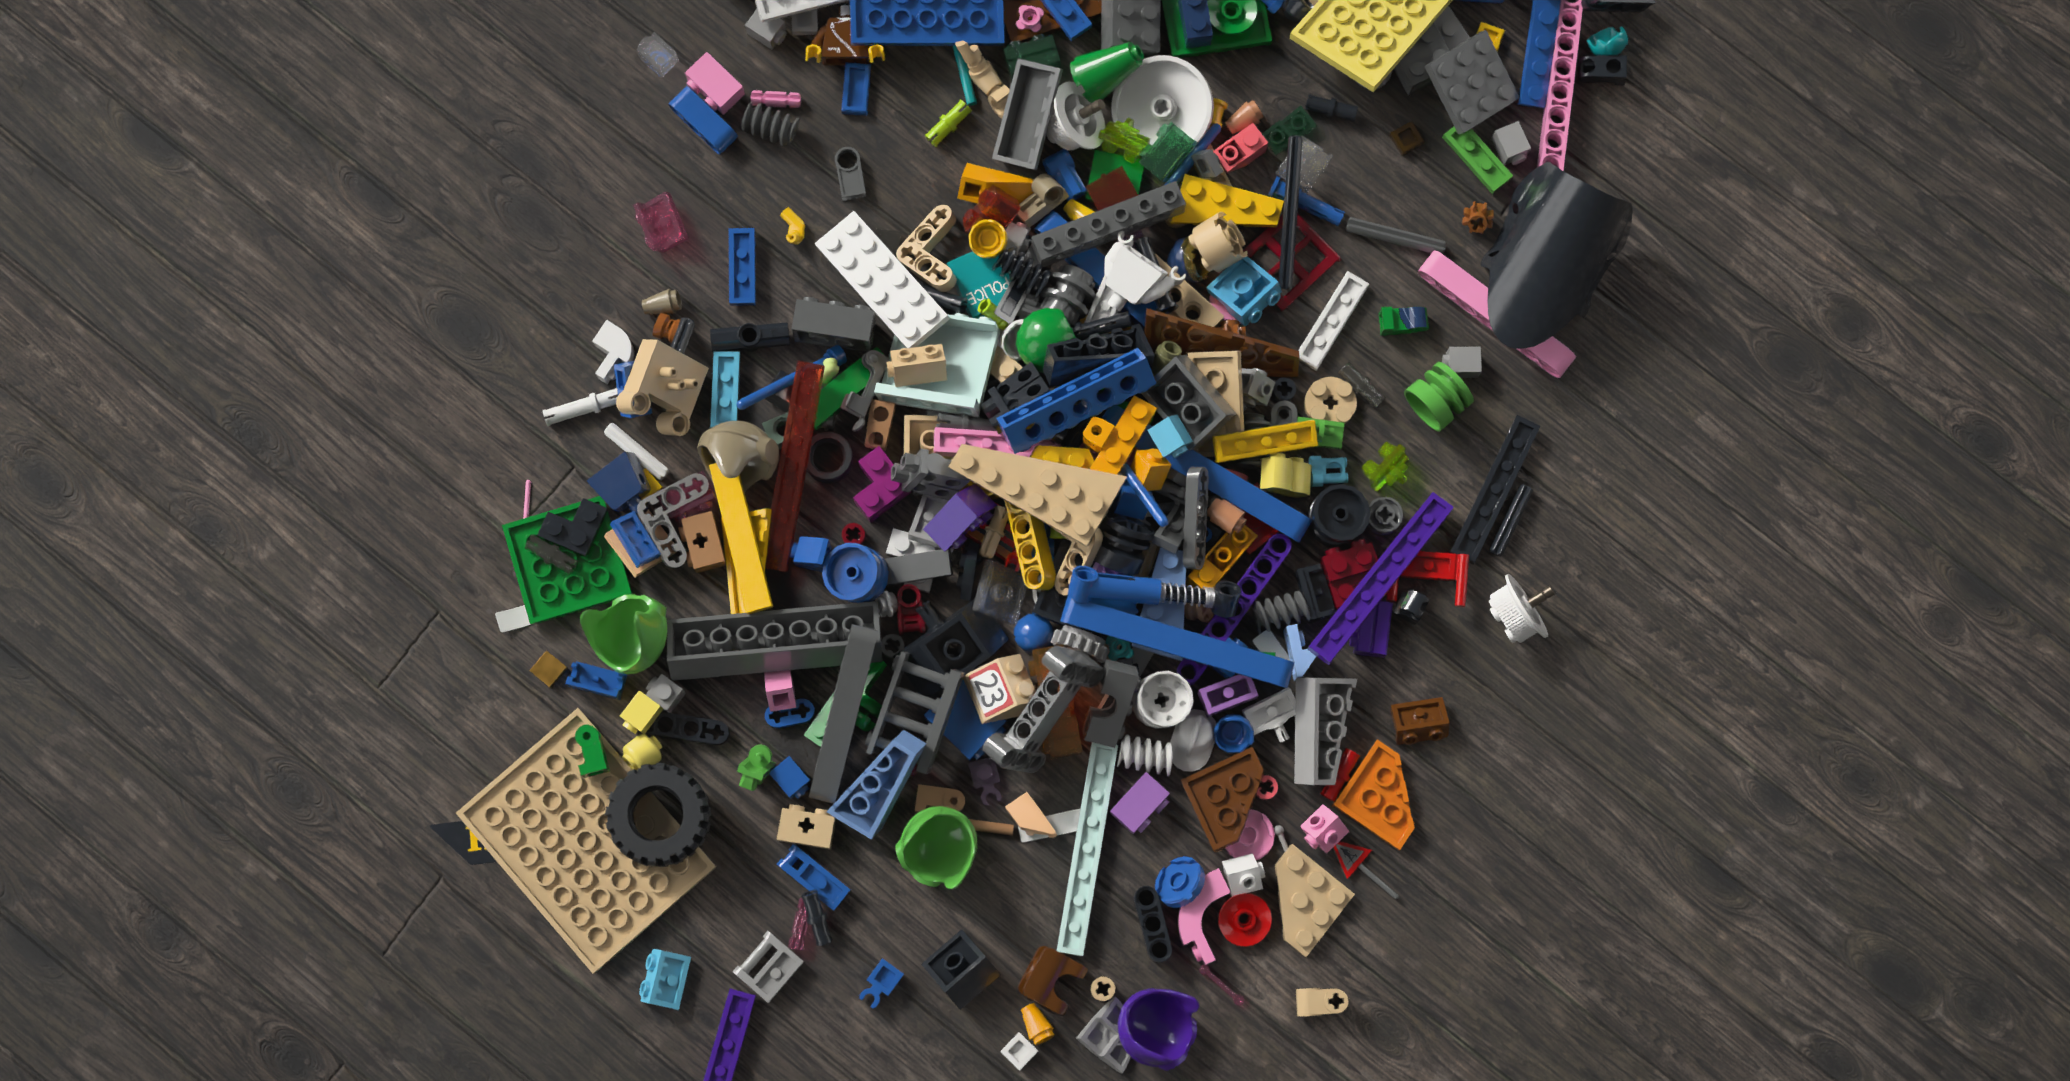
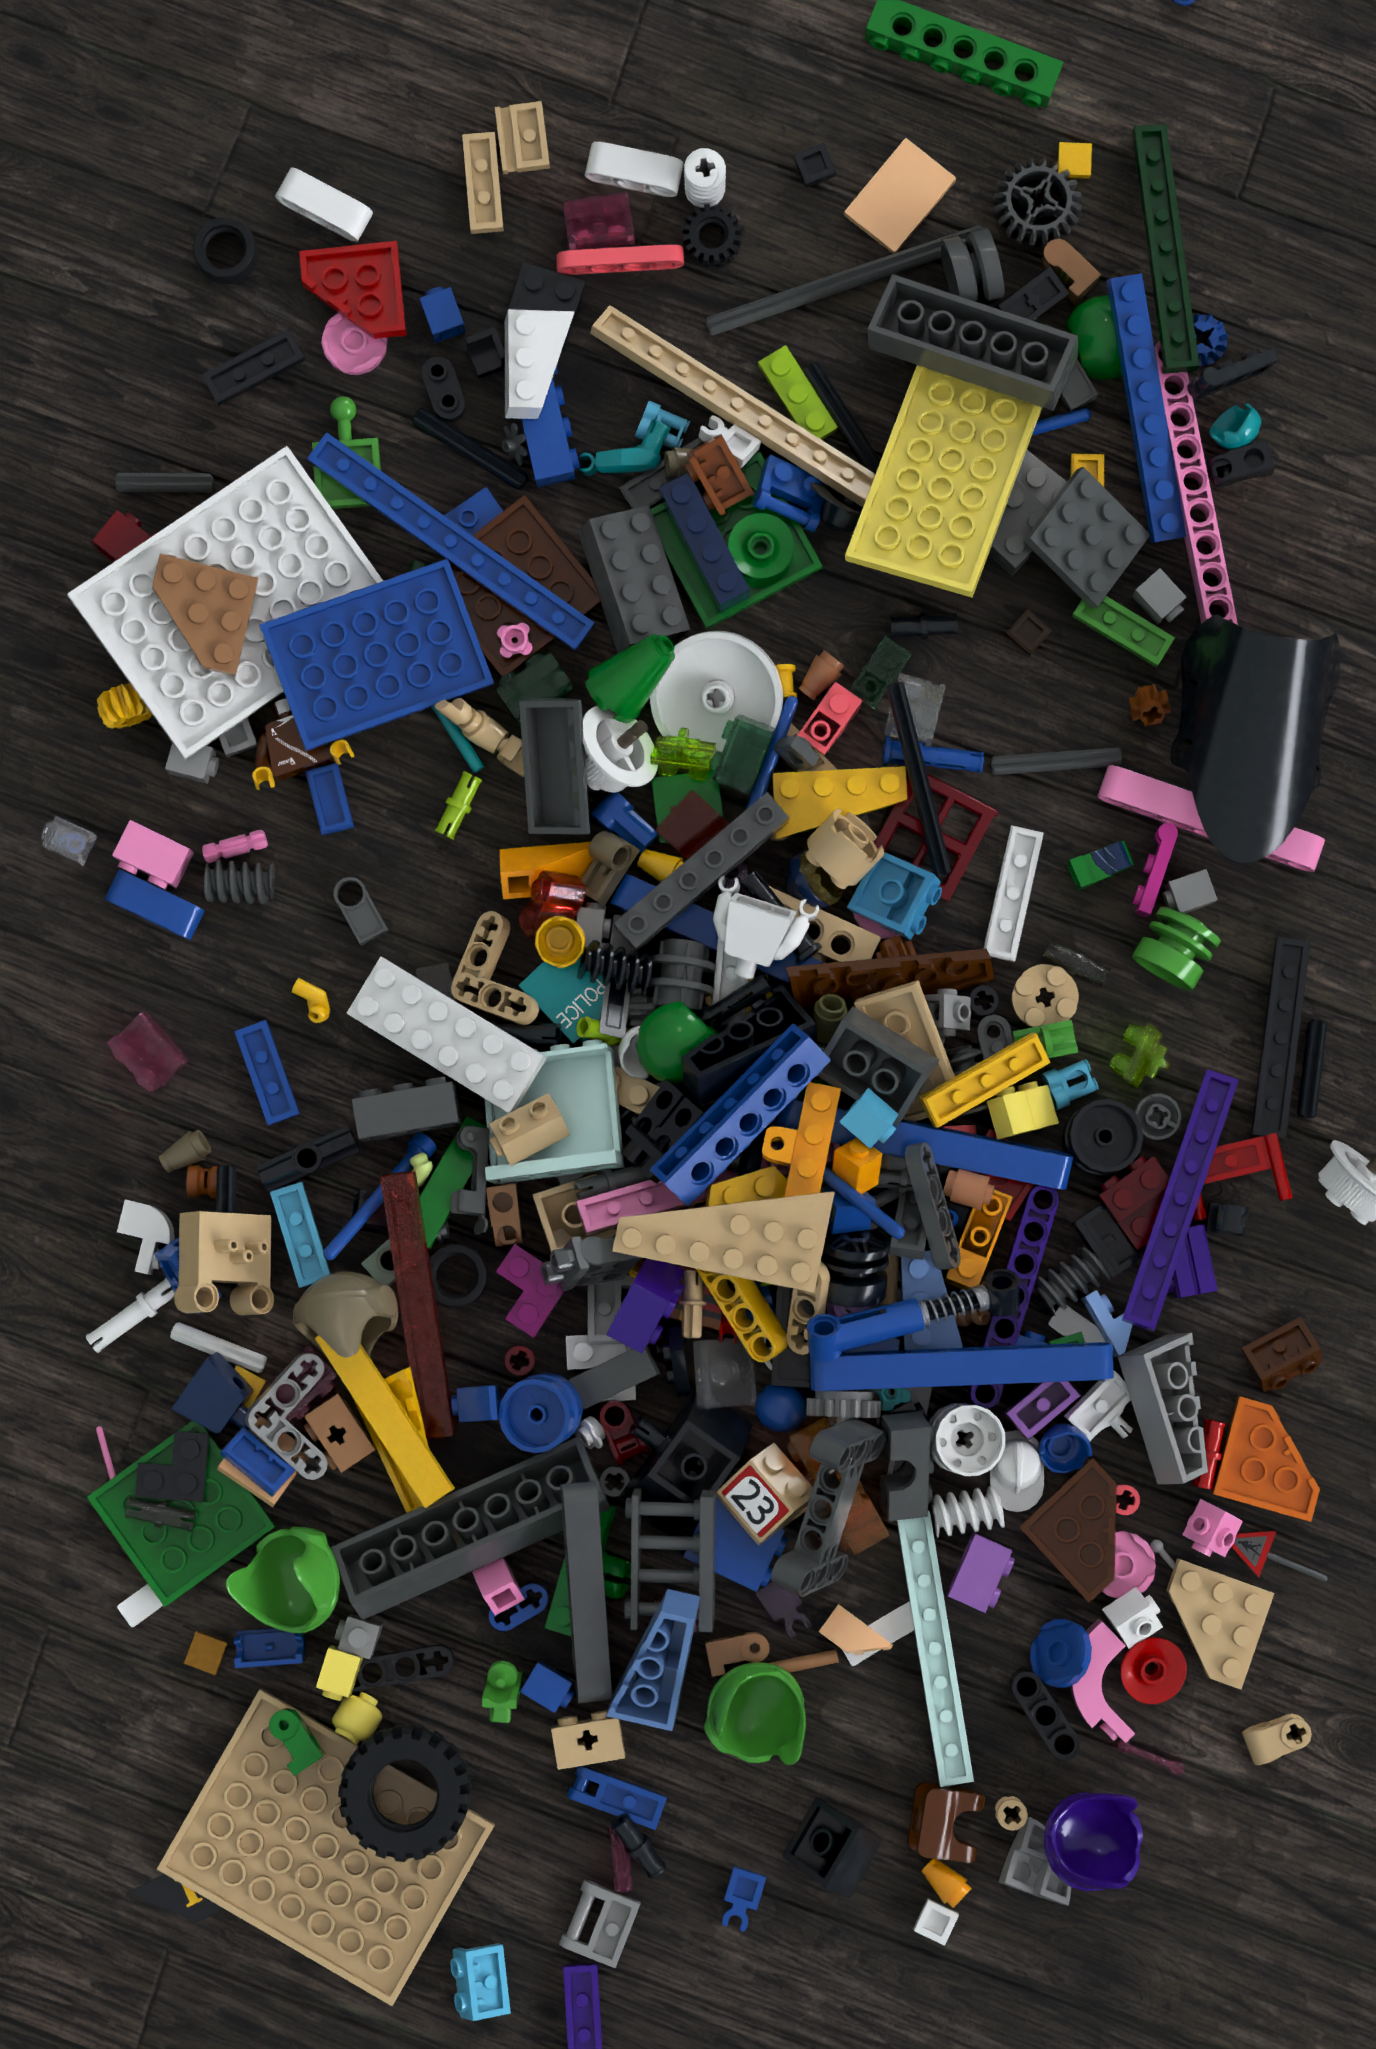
camera: 15 degrees left, 5 degrees up
none -> dark pink plate [1132,823,1178,918]

